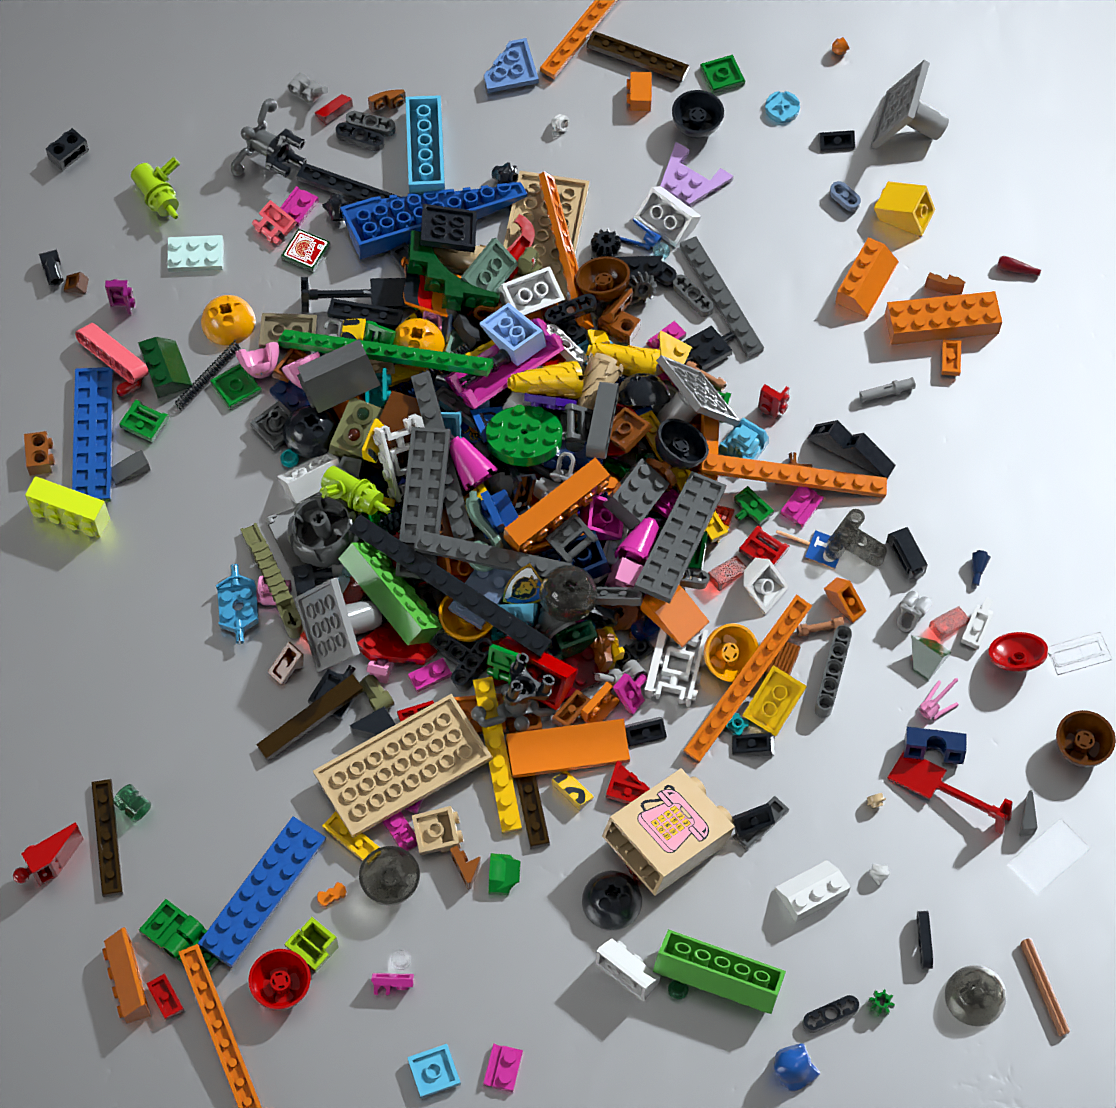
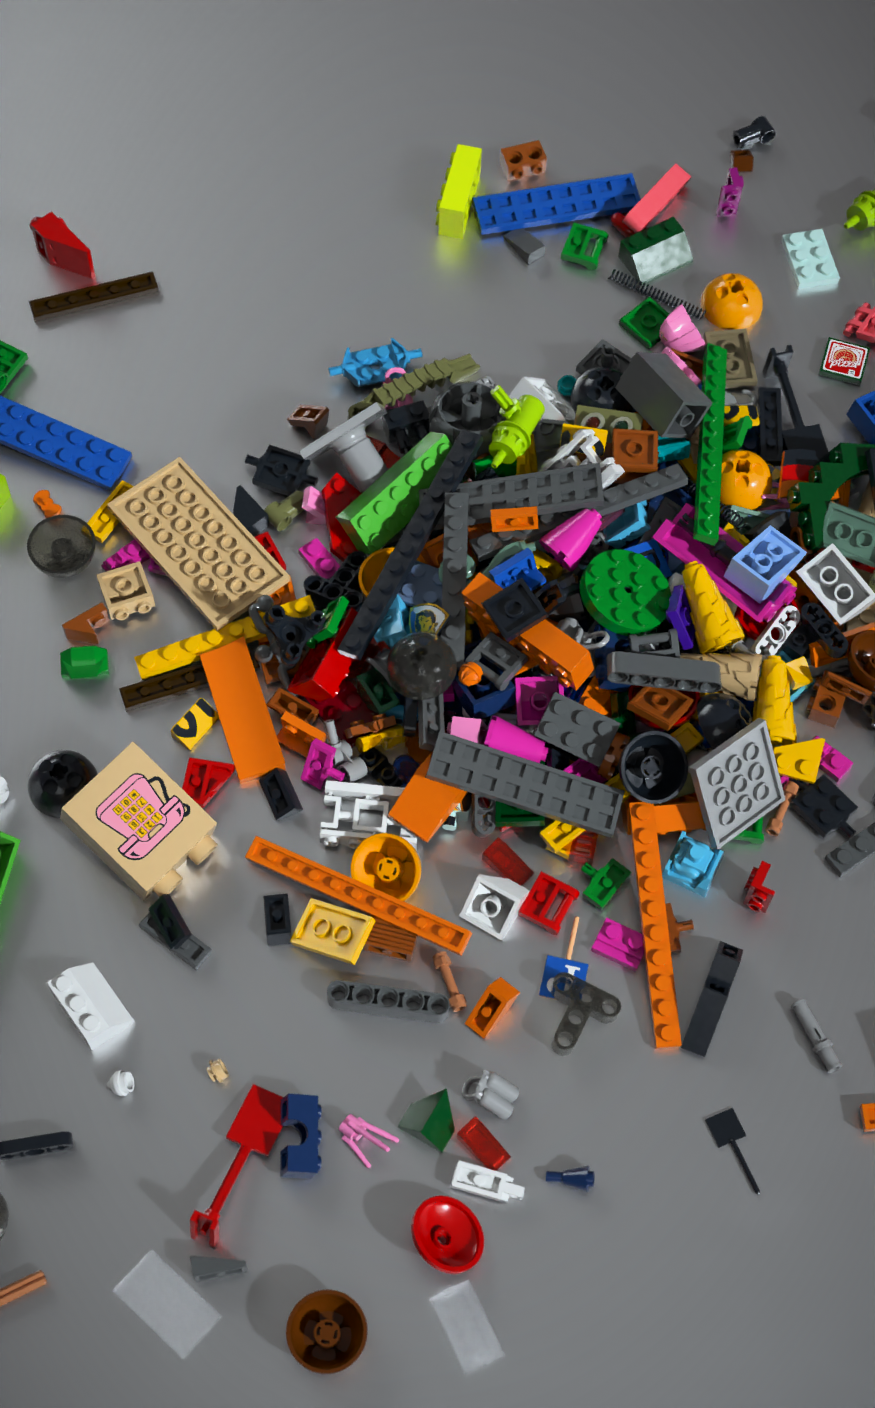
camera: 80 degrees right, 0 degrees up
clear green wheel [113,784,152,822] -> none
dark brown tile [256,674,365,761] -> none
teal plate [726,713,749,735] -> none
black window [886,527,928,580] -> none
none -> orange plate [458,662,483,687]
none -> black plate [481,578,548,643]
none -> orange plate [490,506,539,532]
none -> dark orange plate [612,428,658,473]
none -> black piece [705,1108,760,1194]

